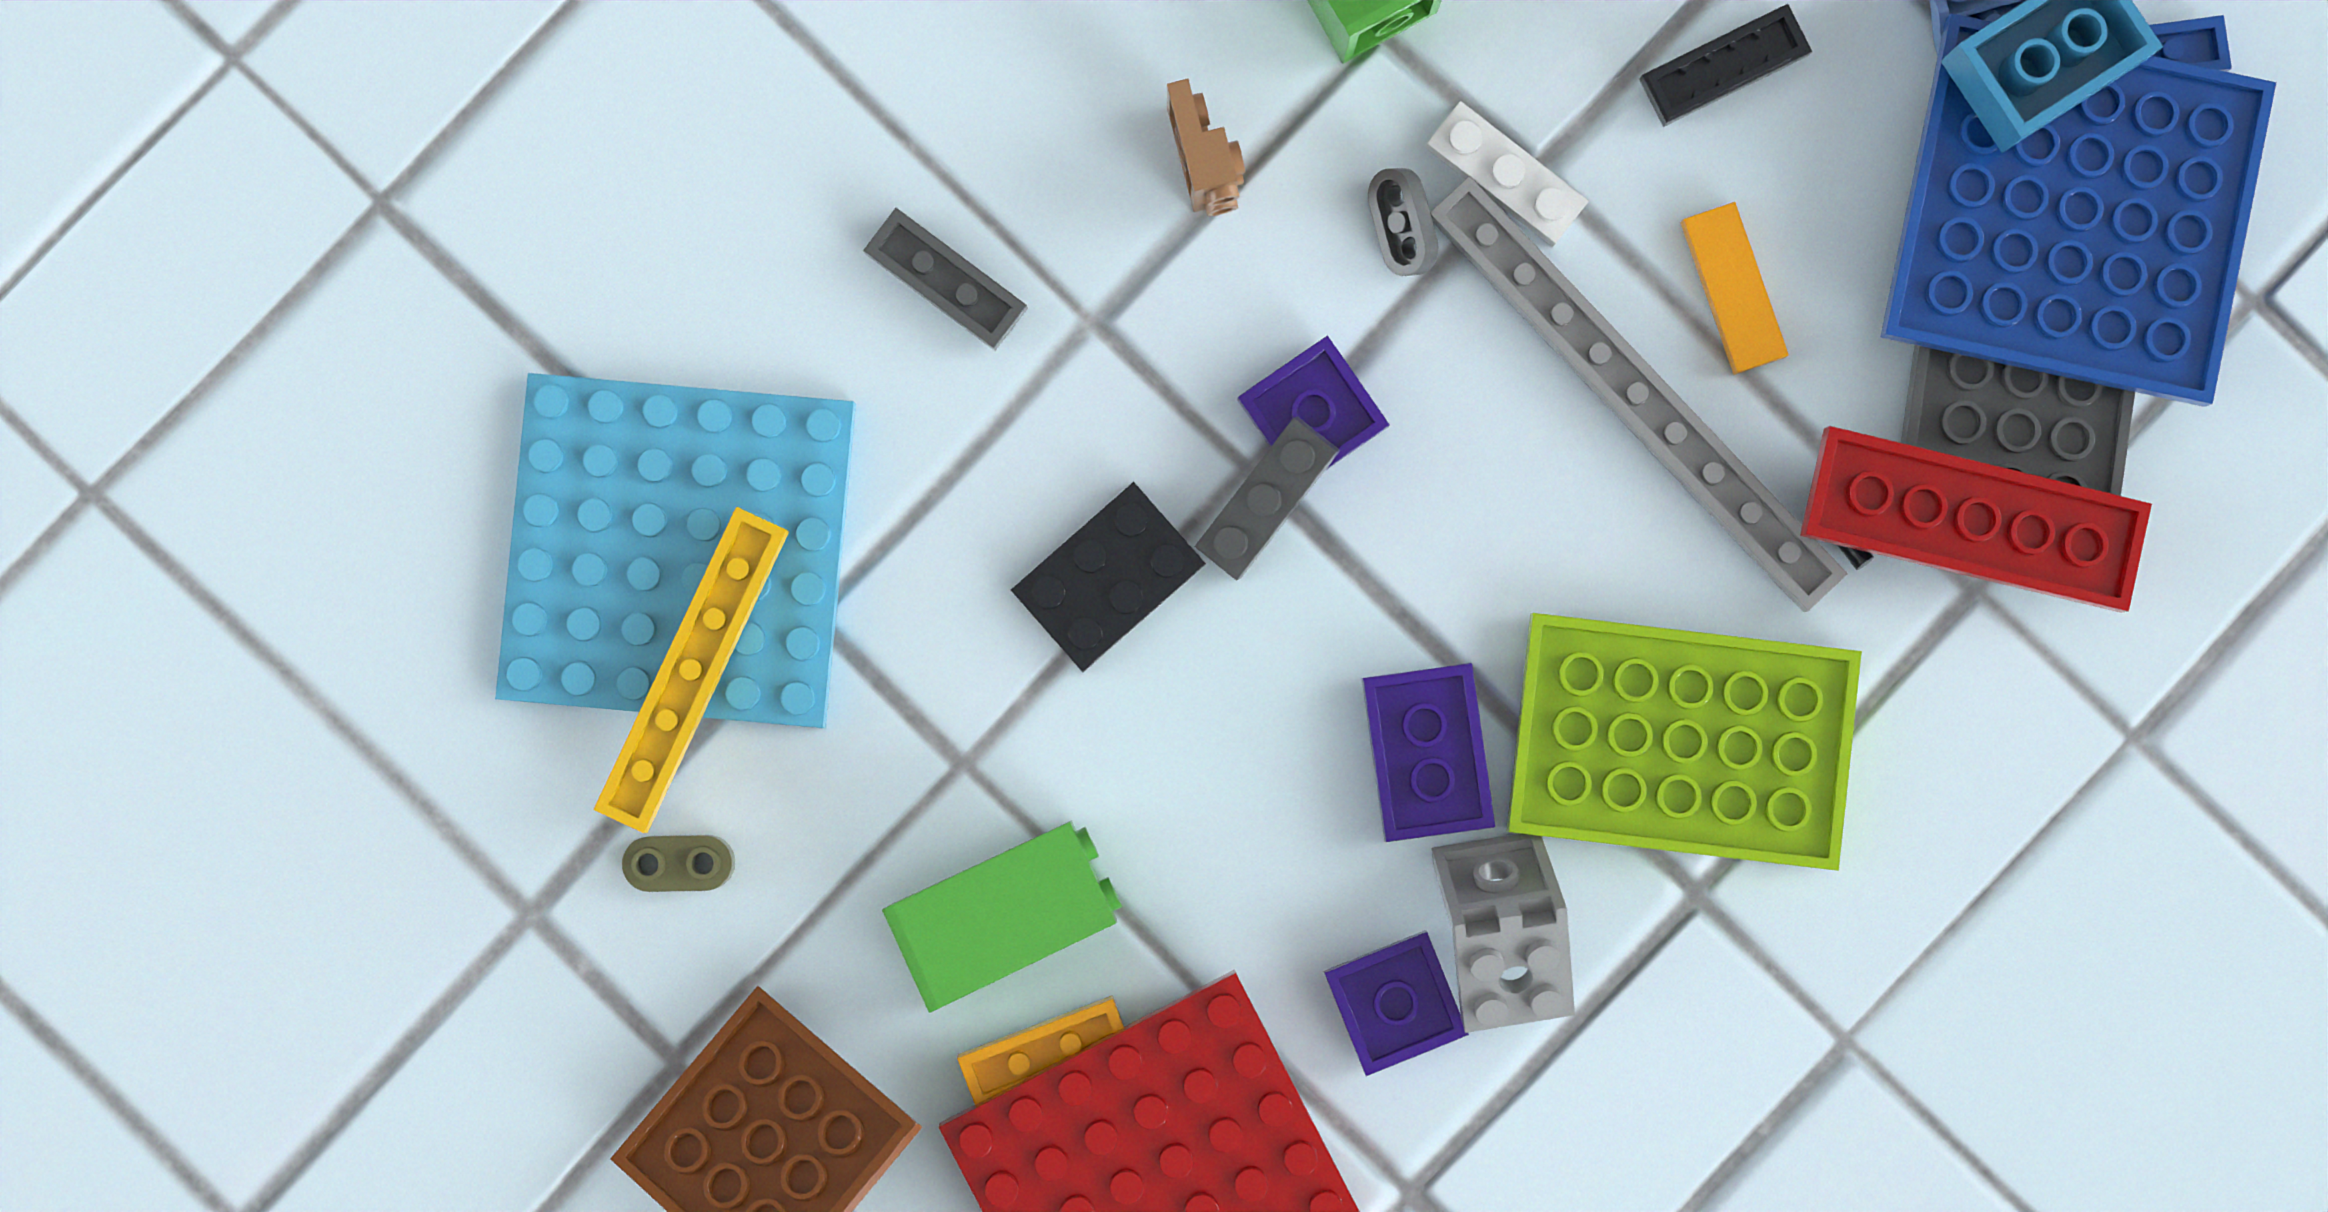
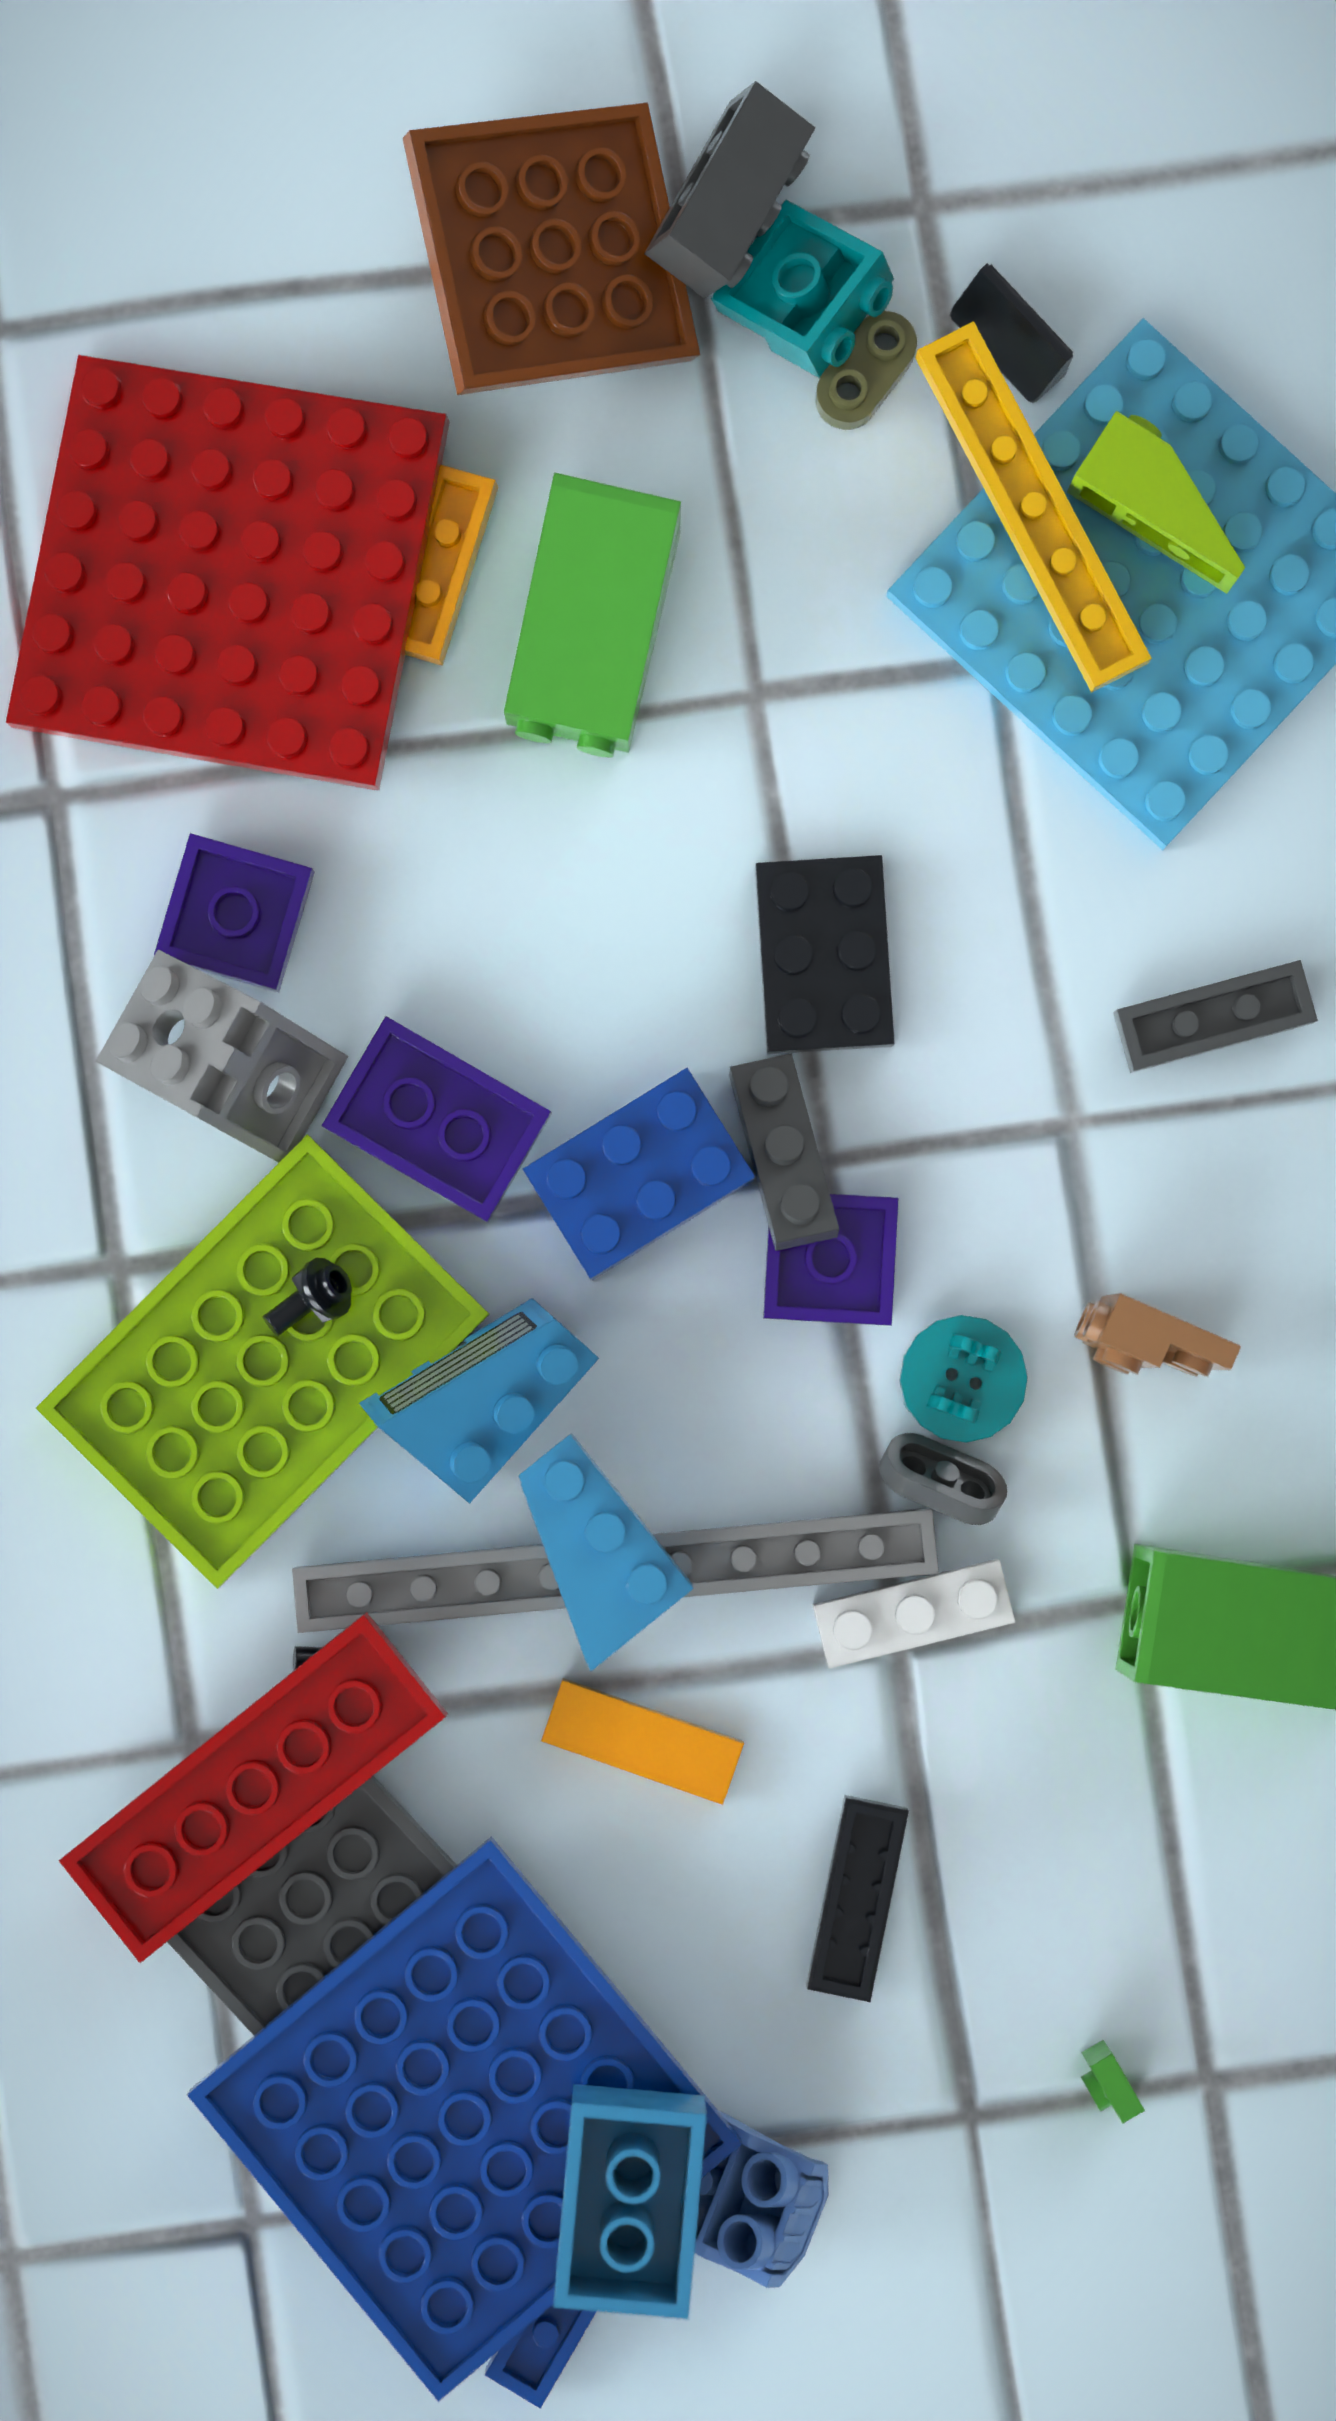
camera: 120 degrees right, 0 degrees up
none -> black plate [262,1257,352,1336]
none -> dark azure wedge [359,1298,599,1504]
none -> dark azure wedge [518,1433,693,1672]
none -> blue brick [523,1067,755,1281]
none -> dark grey brick [644,81,816,299]
none -> teal plate [711,200,894,378]
none -> teal plate [899,1315,1028,1443]
none -> black slope [950,263,1074,403]
none -> lime slope [1067,411,1245,594]

